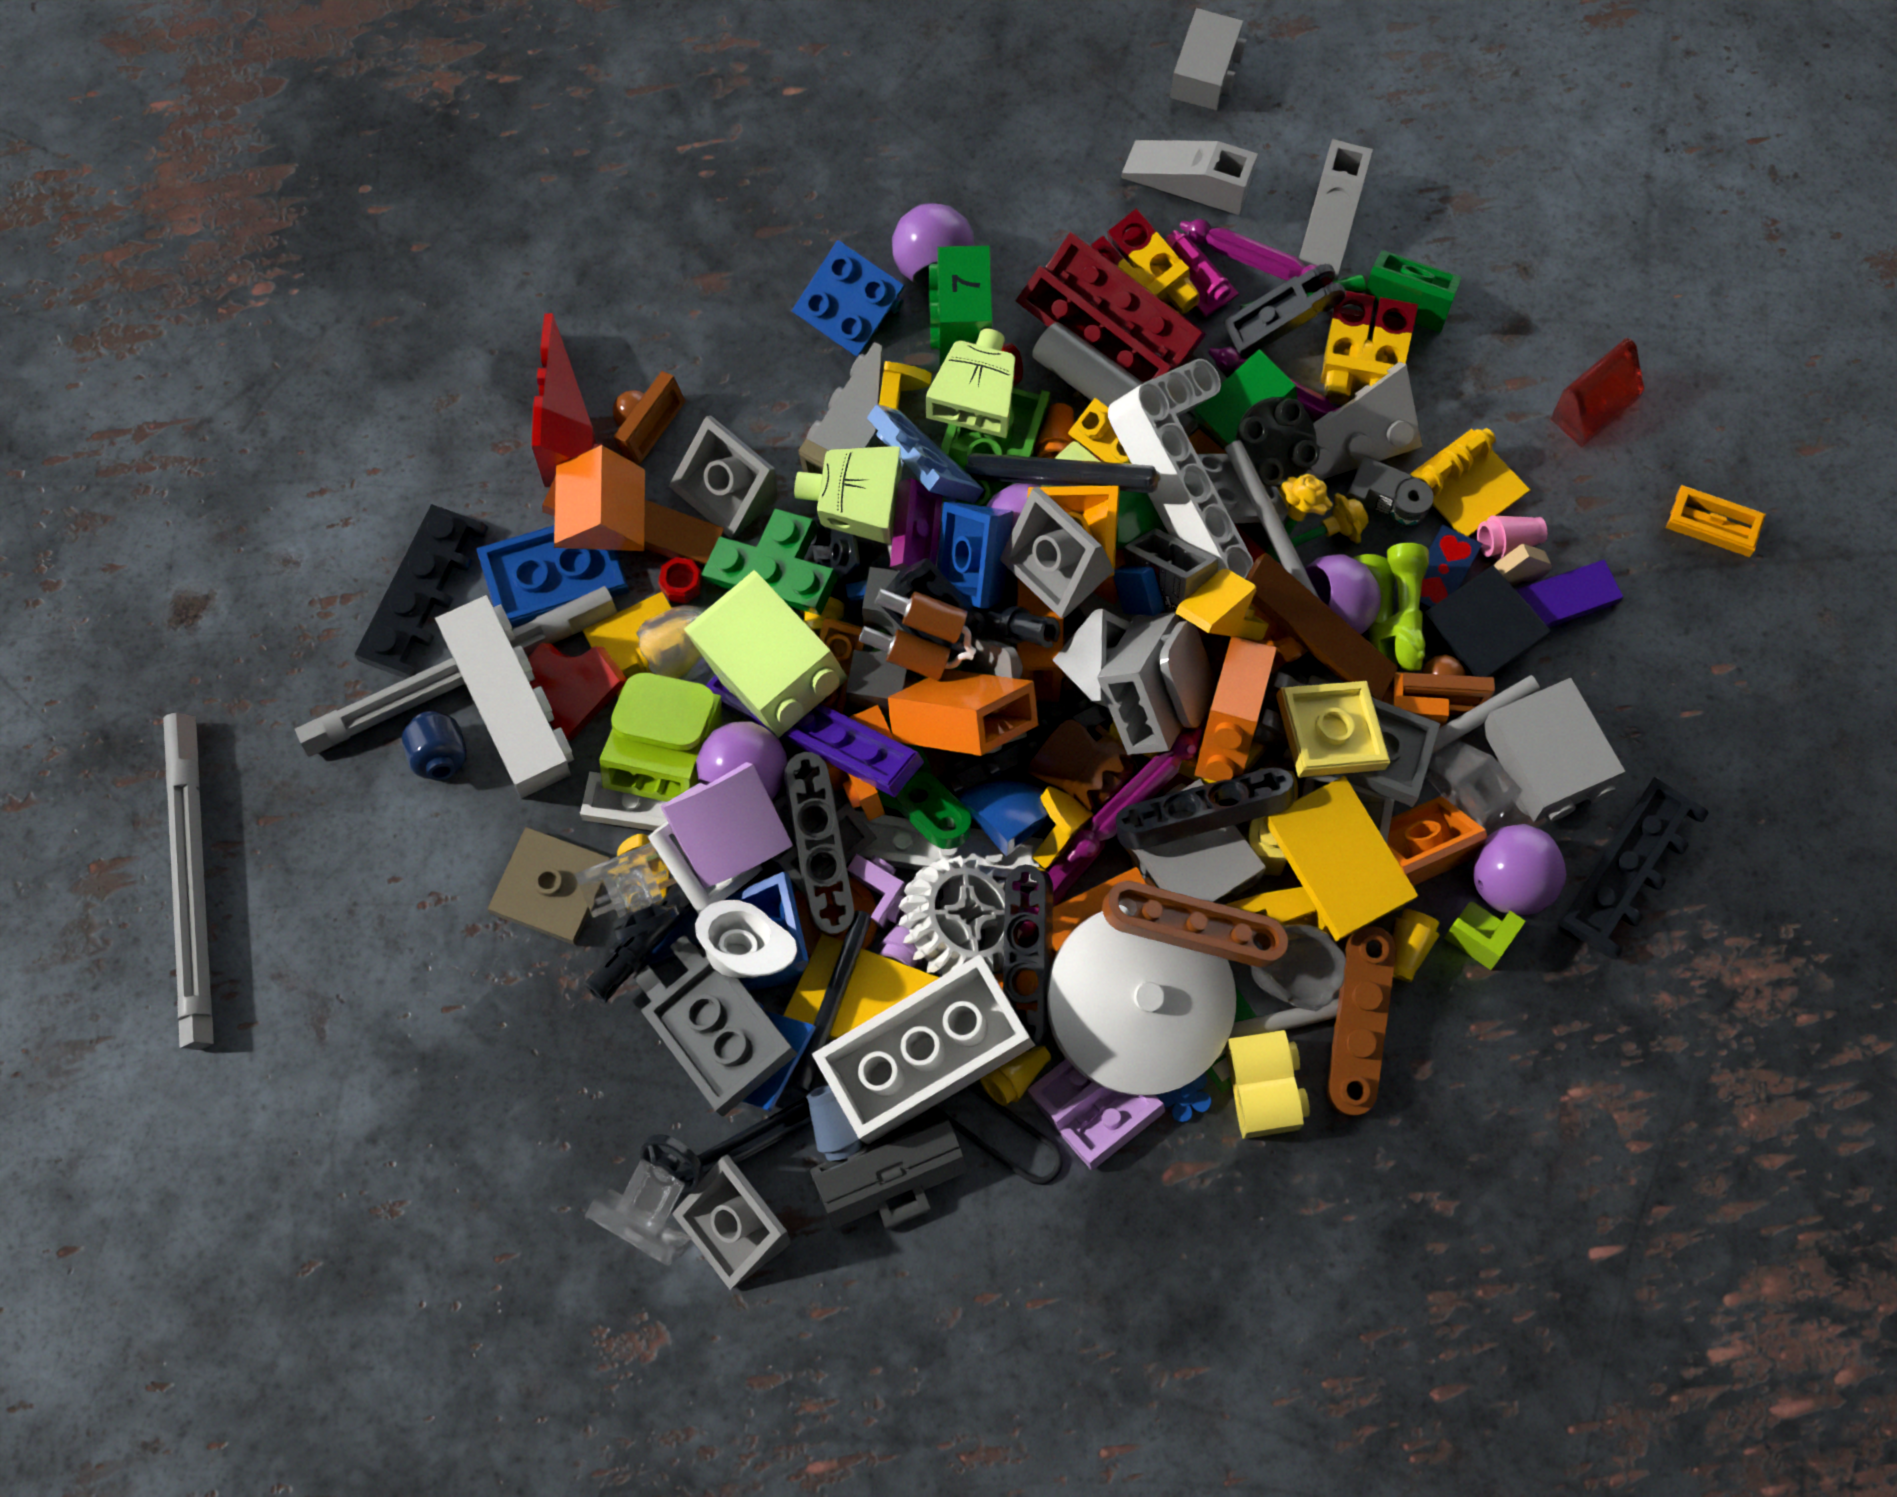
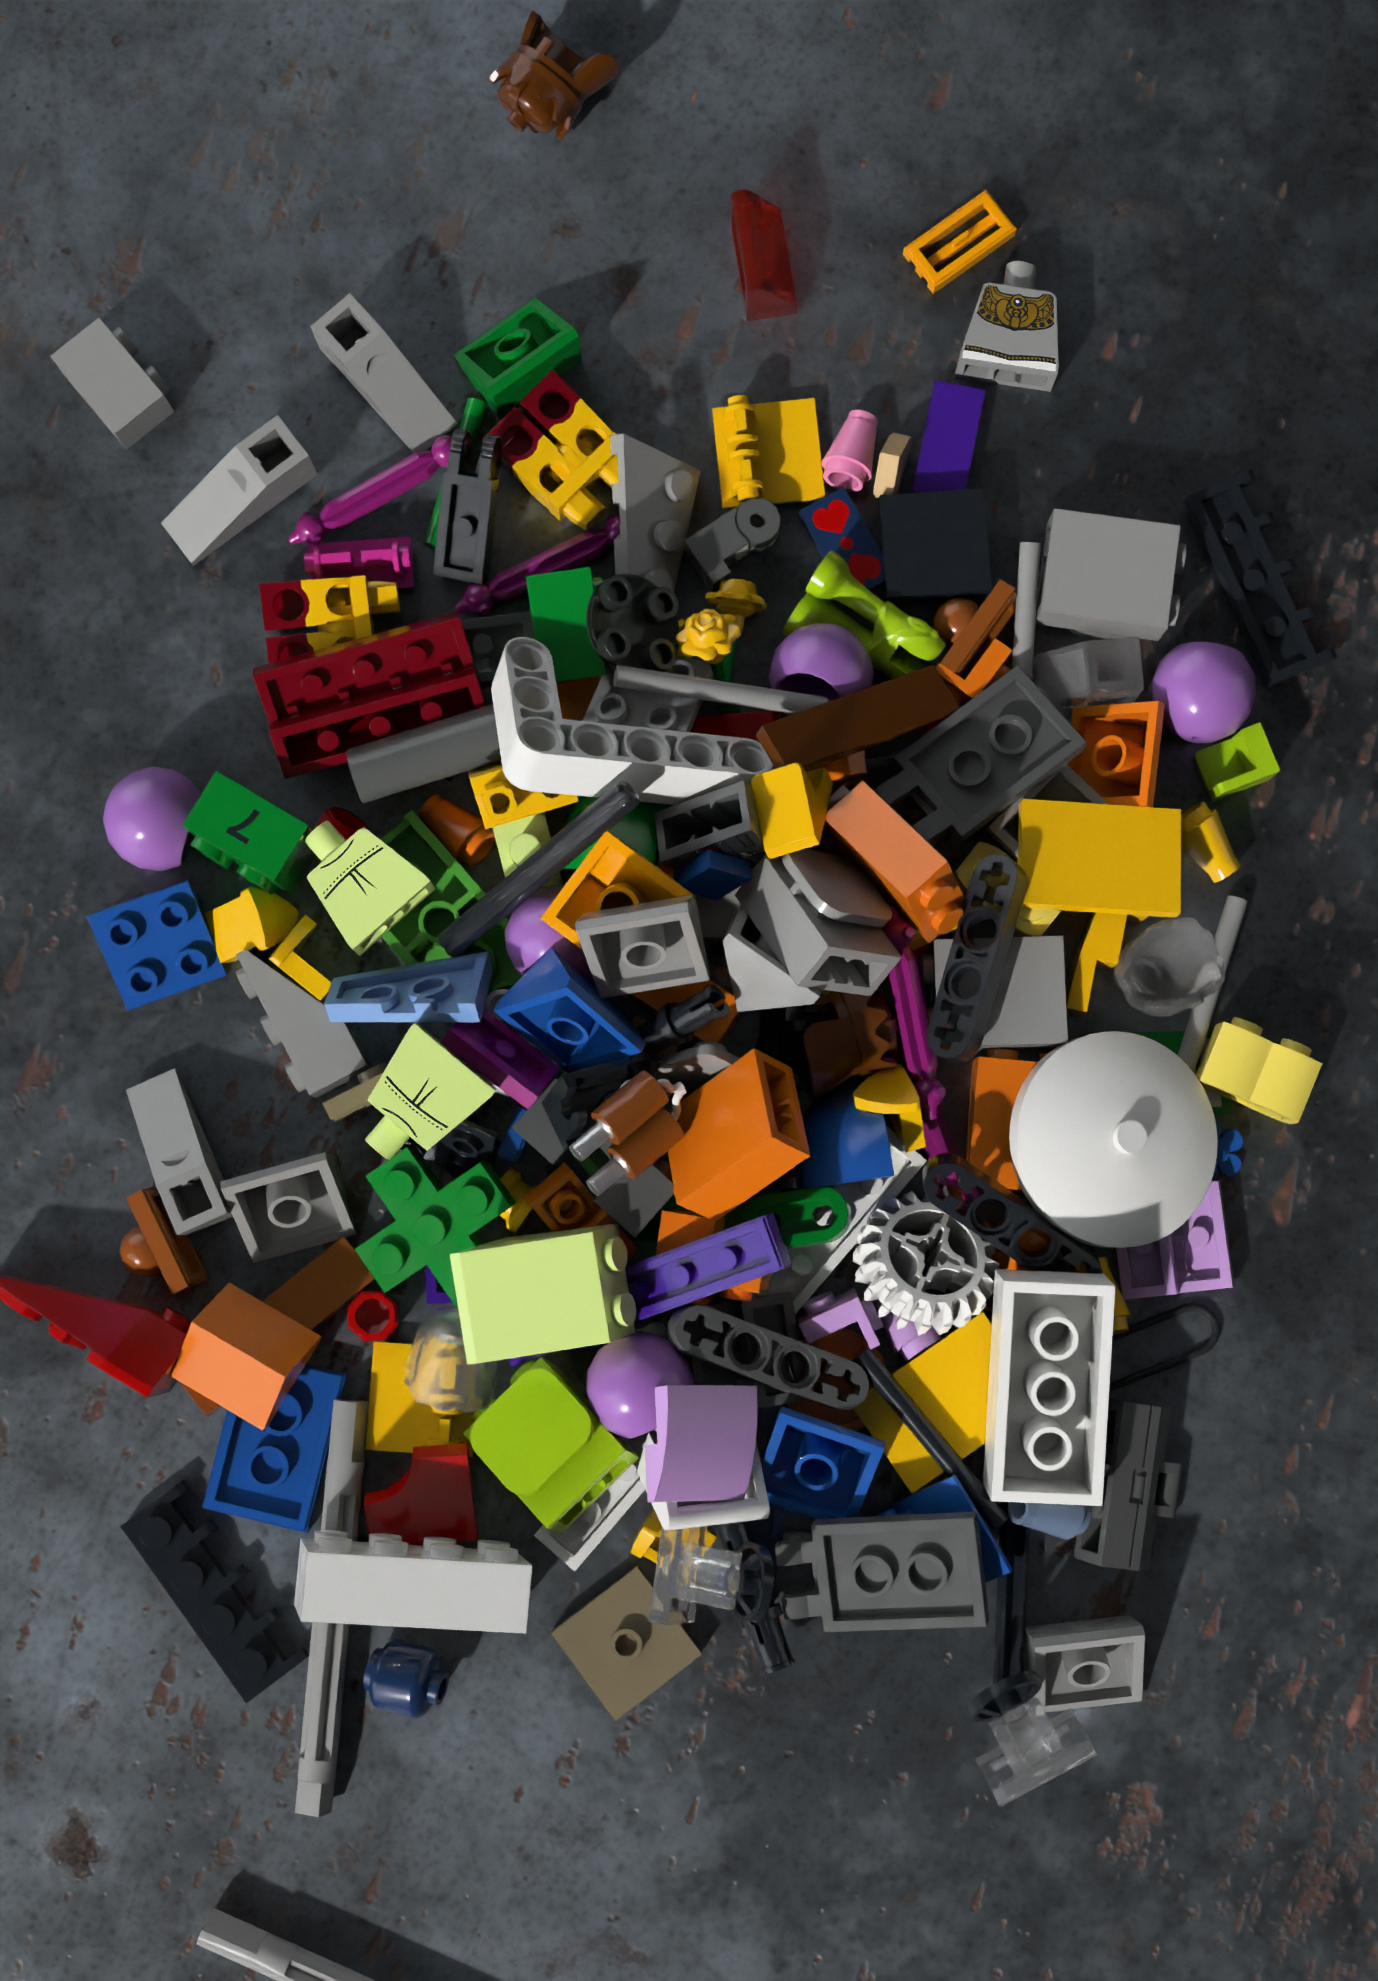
camera: 55 degrees left, 15 degrees up
white piece [695,900,797,978] -> none
dark orange plate [1102,881,1288,968] -> none
light yellow tile [1276,681,1391,777] -> none
dark orange plate [1326,926,1396,1116] -> none
none -> light grey slope [126,1068,233,1236]
none -> yellow tile [205,887,299,963]
none -> reddish brown hat [488,10,620,141]
none -> light grey torso [954,261,1059,392]

